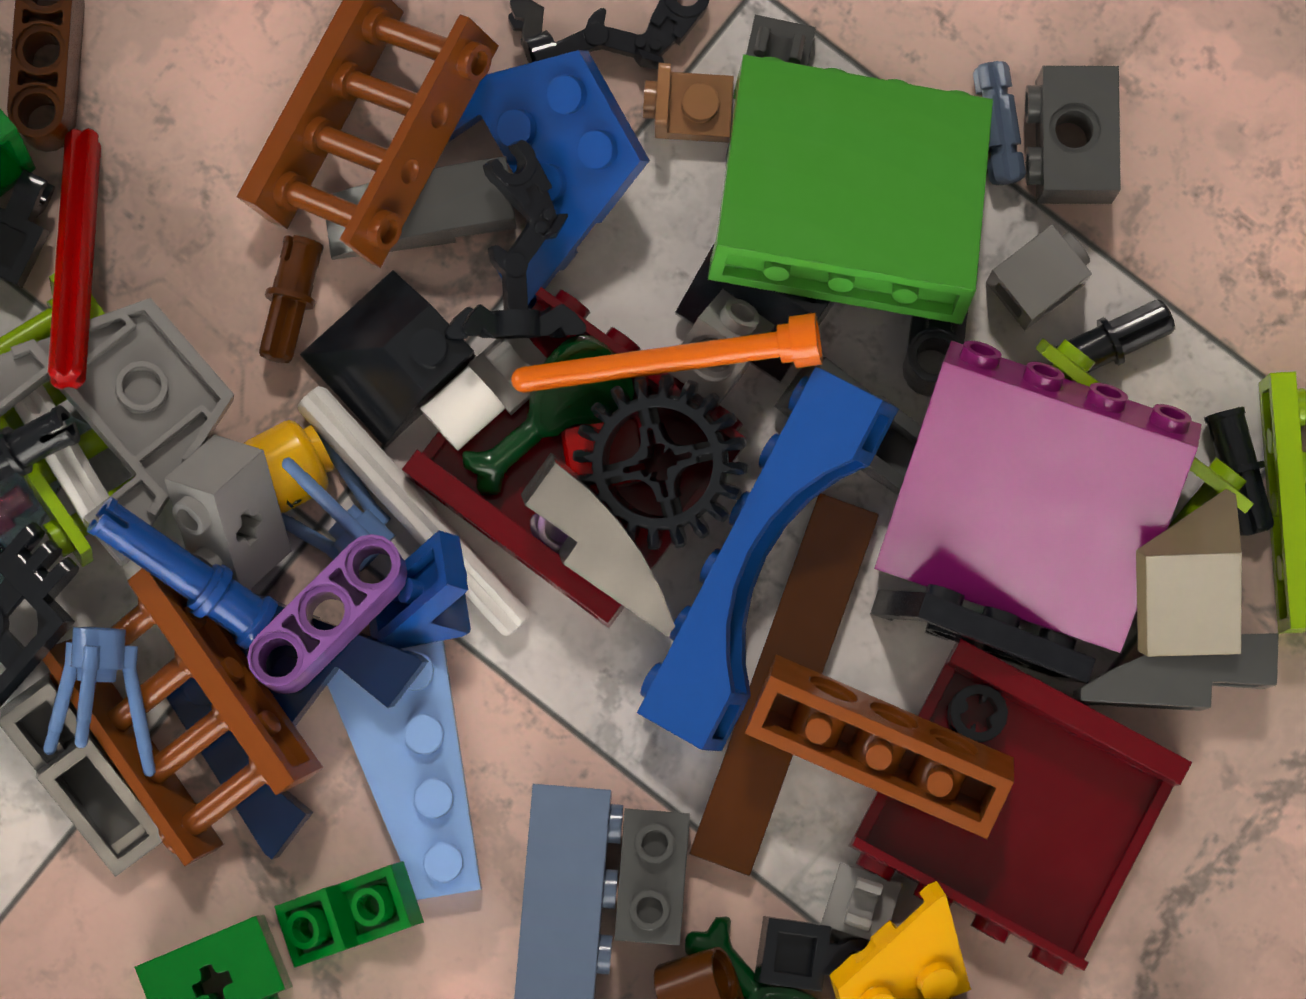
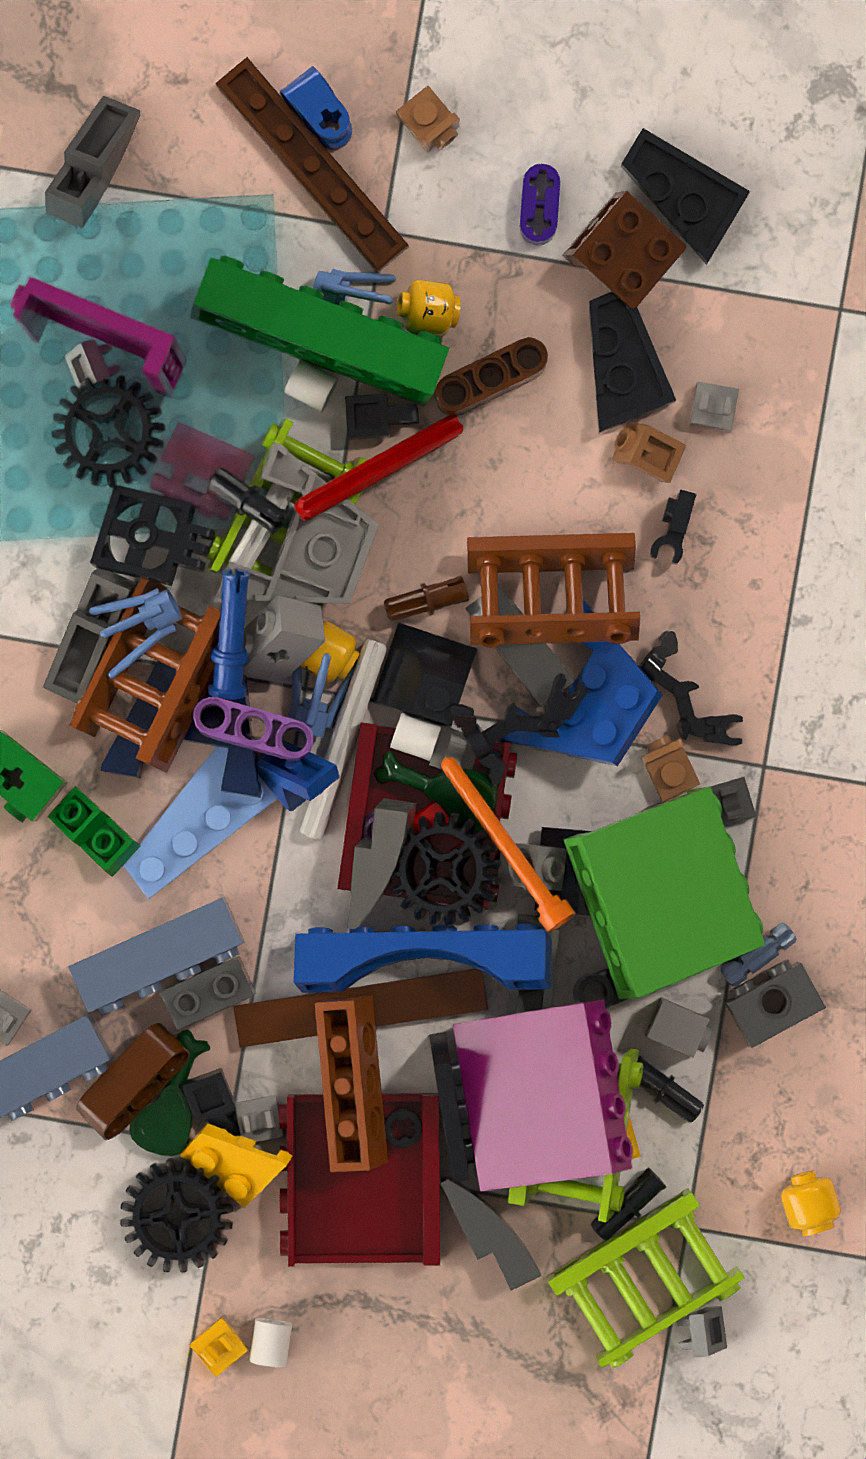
camera: 60 degrees right, 5 degrees up
slope [1136,489,1242,657] -> none

